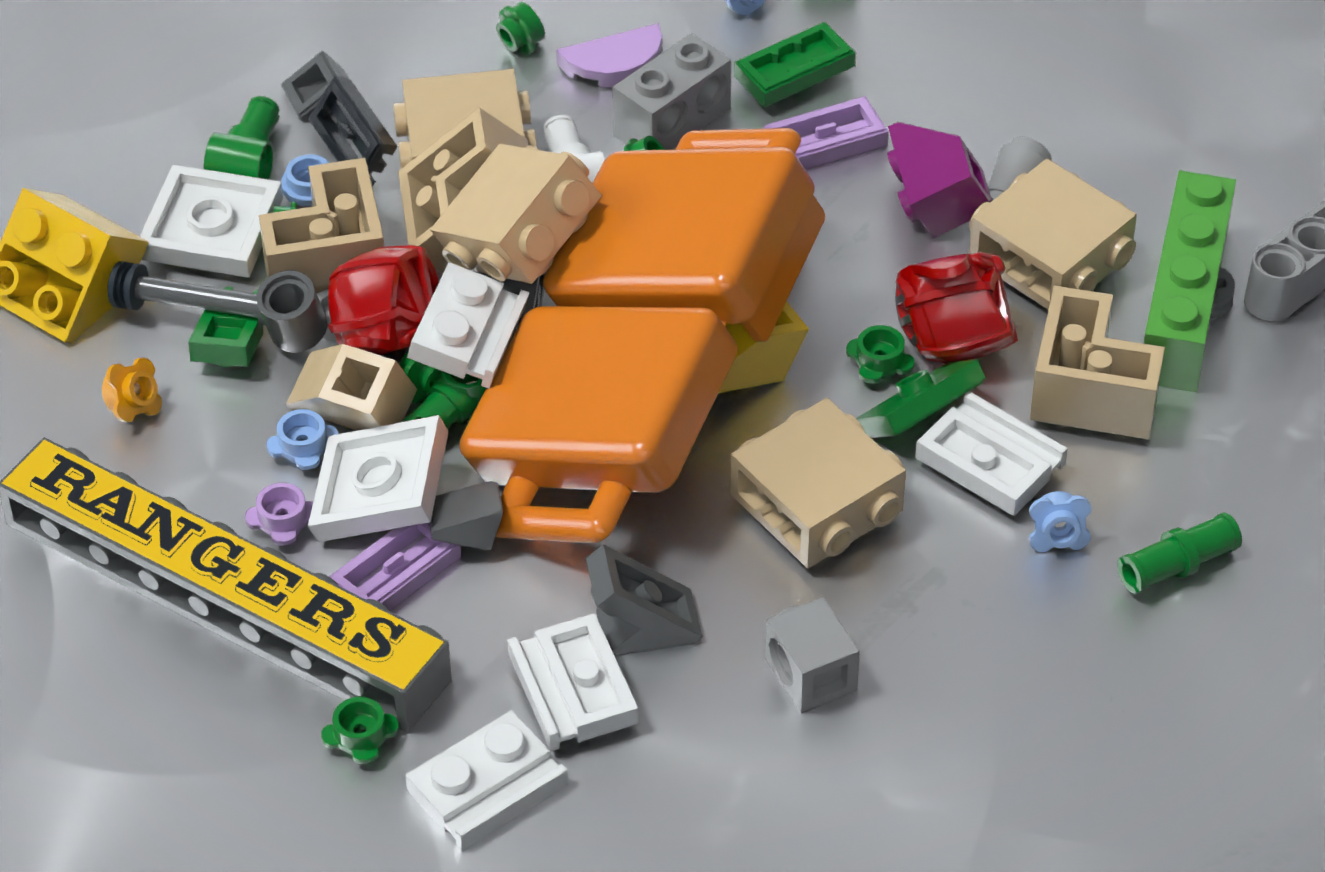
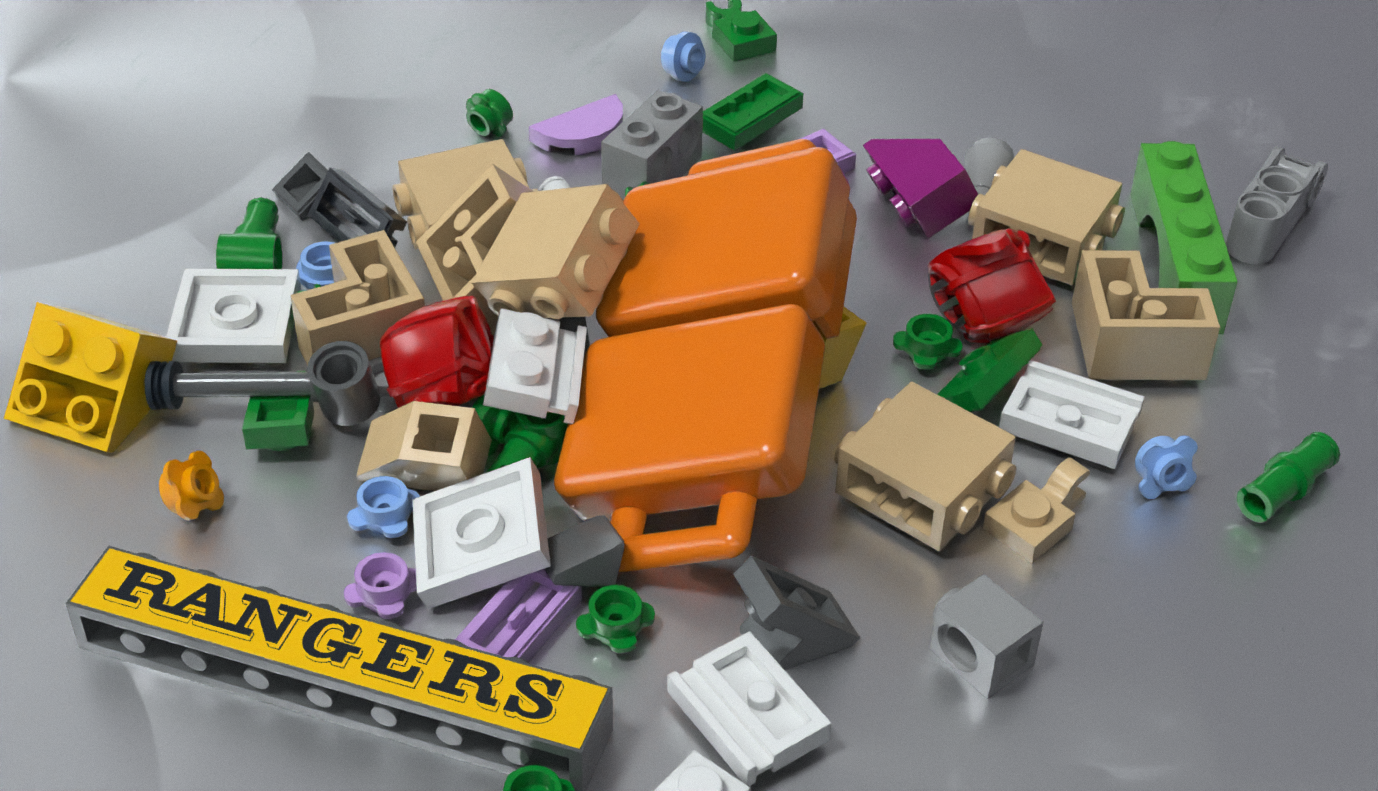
camera: 15 degrees left, 5 degrees down
none -> green plate [576,585,655,653]
none -> tan plate [983,458,1090,564]

